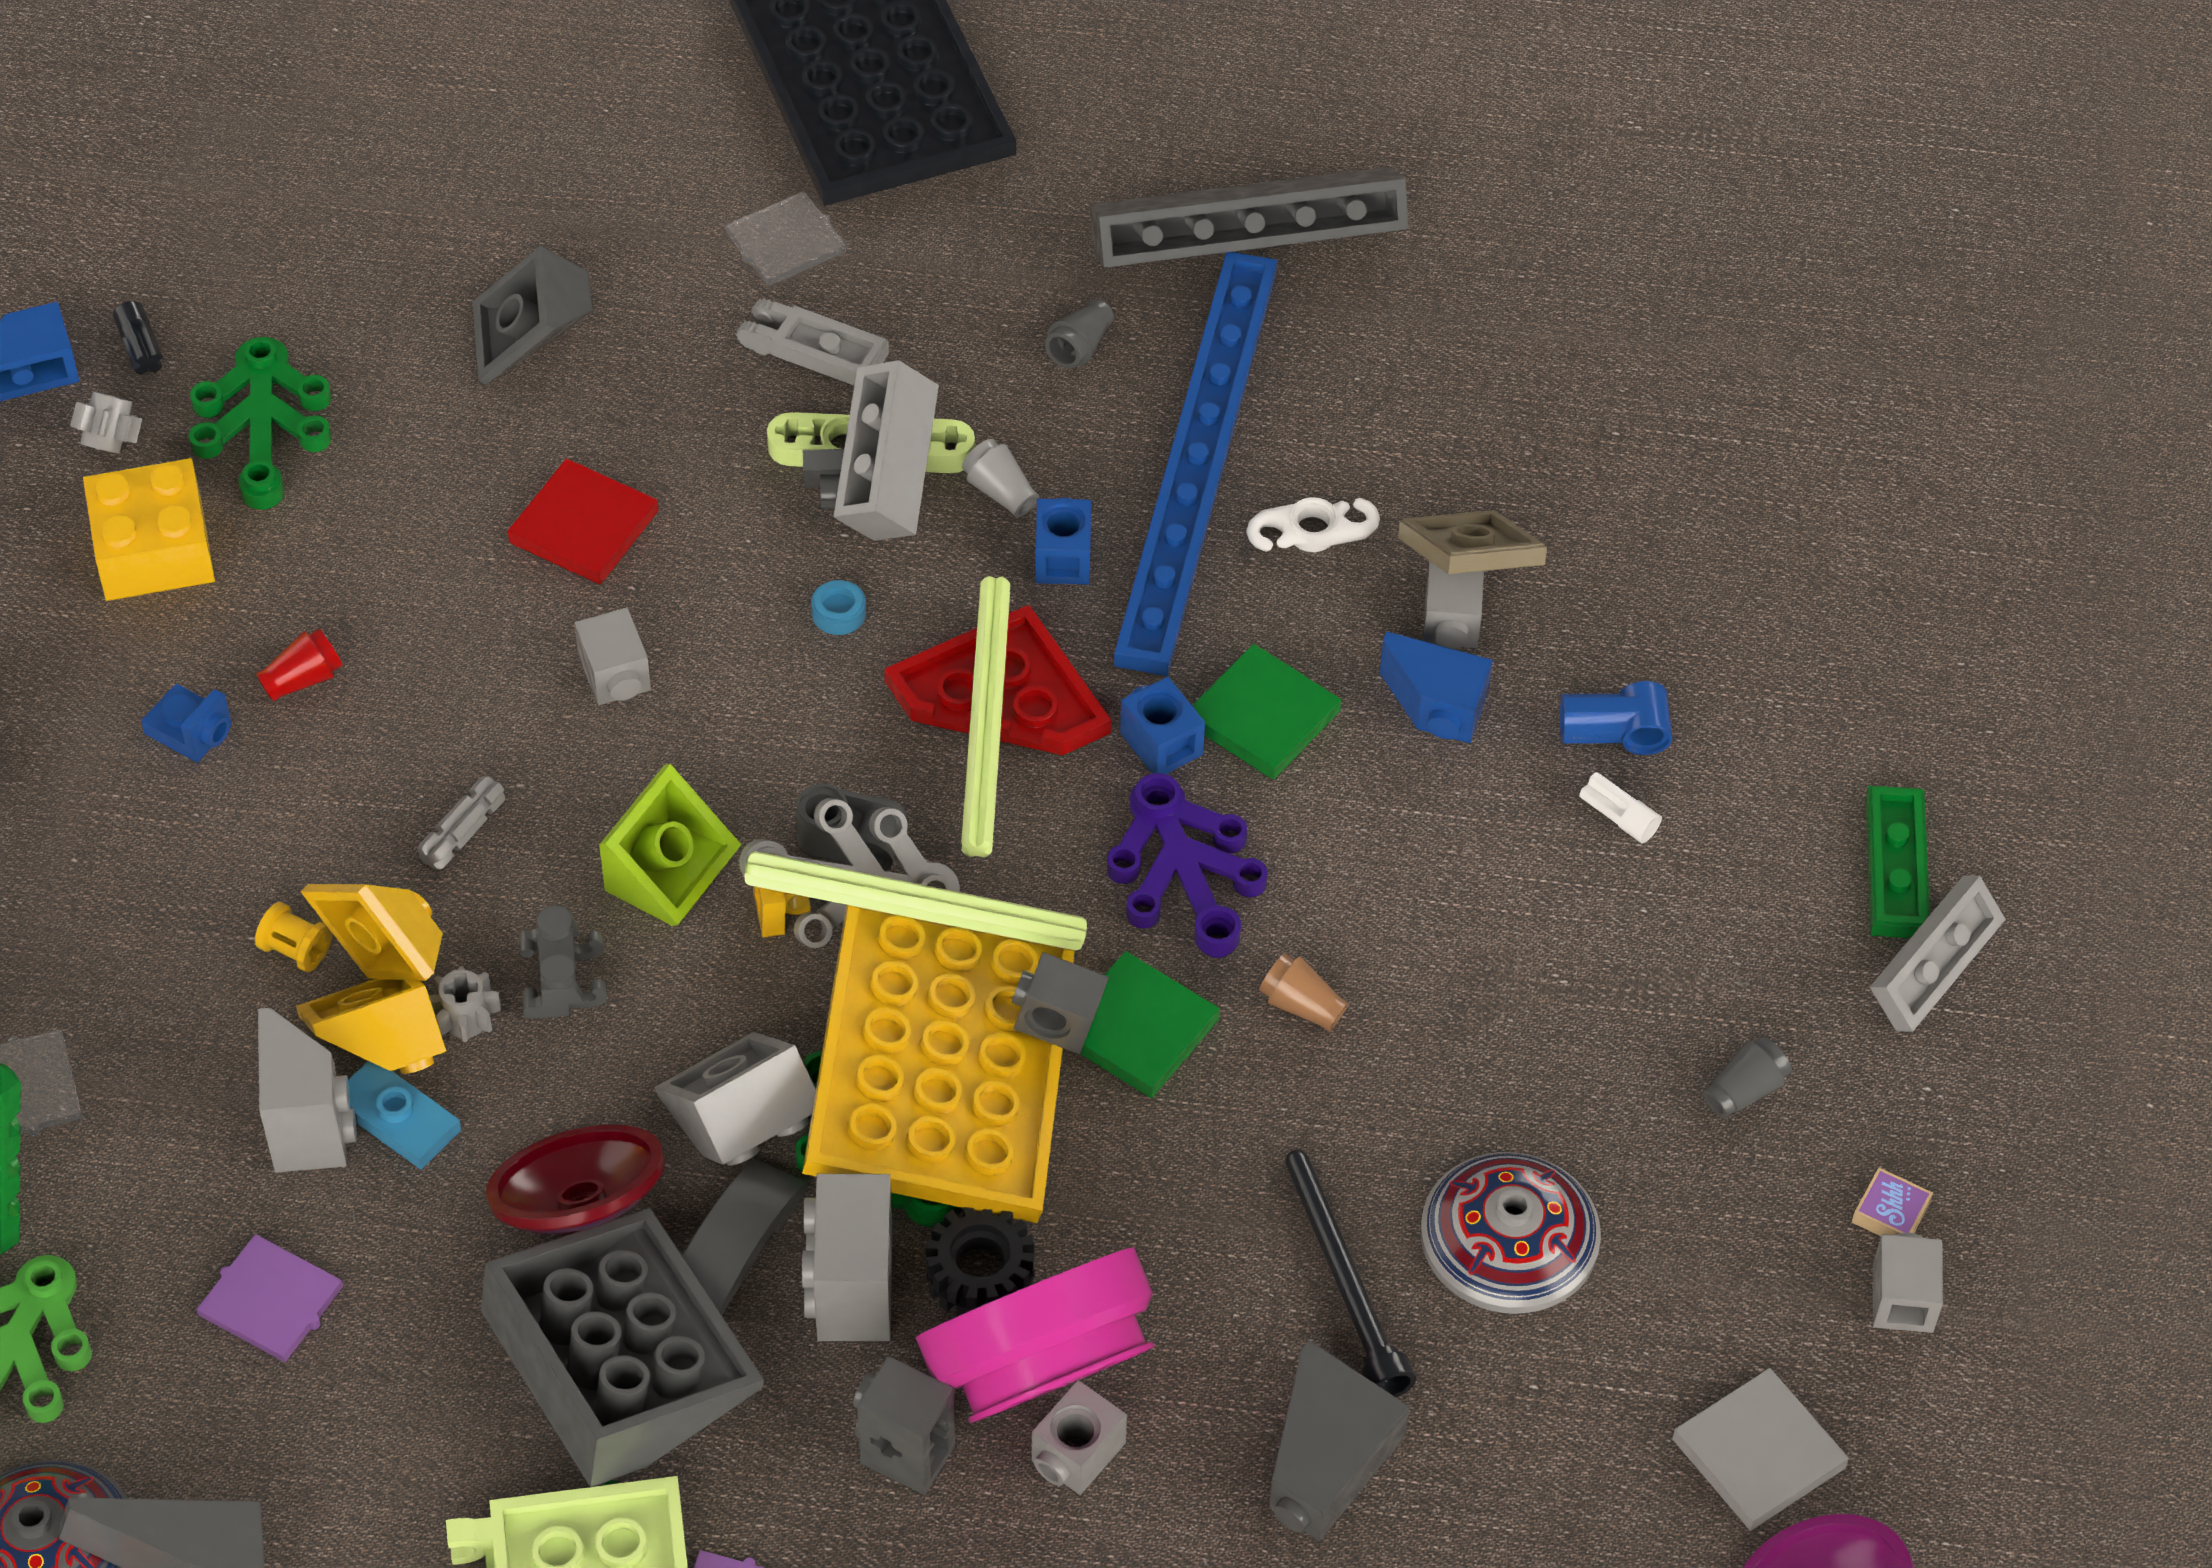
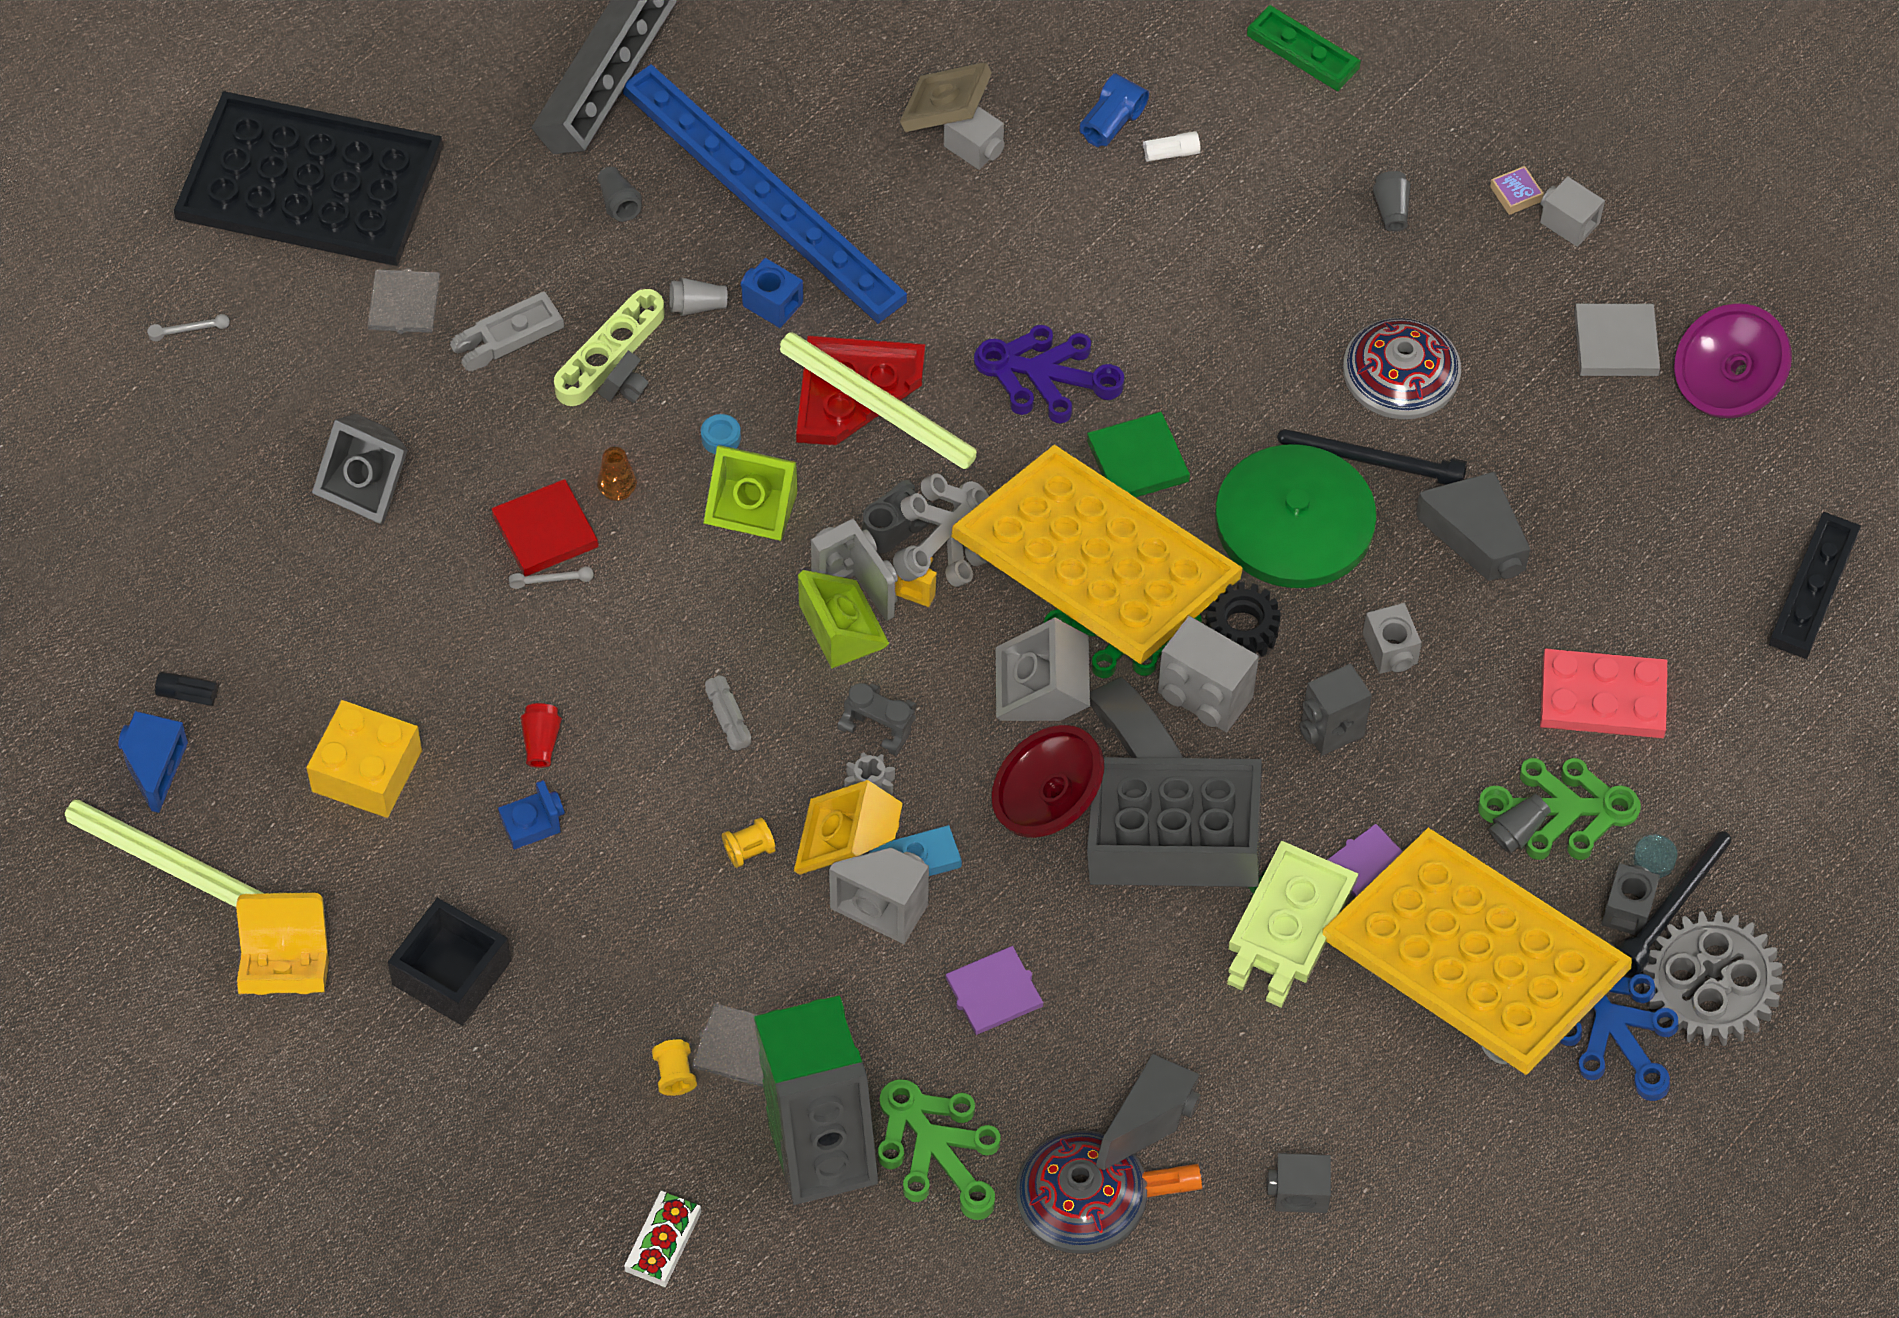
camera: 55 degrees left, 5 degrees up
light grey gear [70,391,142,454] -> none
green plant [189,337,331,510] -> none
yellow slope [300,884,443,981] -> none
light grey brick [574,607,651,706] -> none
yellowish green axle [744,851,1087,951] -> none
light grey brick [833,360,939,541] -> none
dark pink wheel [915,1247,1155,1424] -> none
dark grey brick [1011,952,1109,1054] -> none
blue brick [1120,677,1205,774] -> none
green tile [1192,643,1342,780] -> none
white piece [1246,497,1380,552] -> none
medium nougat cone [1259,953,1349,1032] -> none
blue slope [1379,631,1493,744] -> none
light grey plate [1870,876,2006,1032] -> none
none -> light grey hinge [147,314,230,341]
none -> light grey hinge [509,566,594,589]
none -> clear orange cone [597,447,637,501]
none -> lime slope [703,445,797,541]
none -> light grey bracket [811,518,898,621]
none -> green dish [1215,444,1376,588]

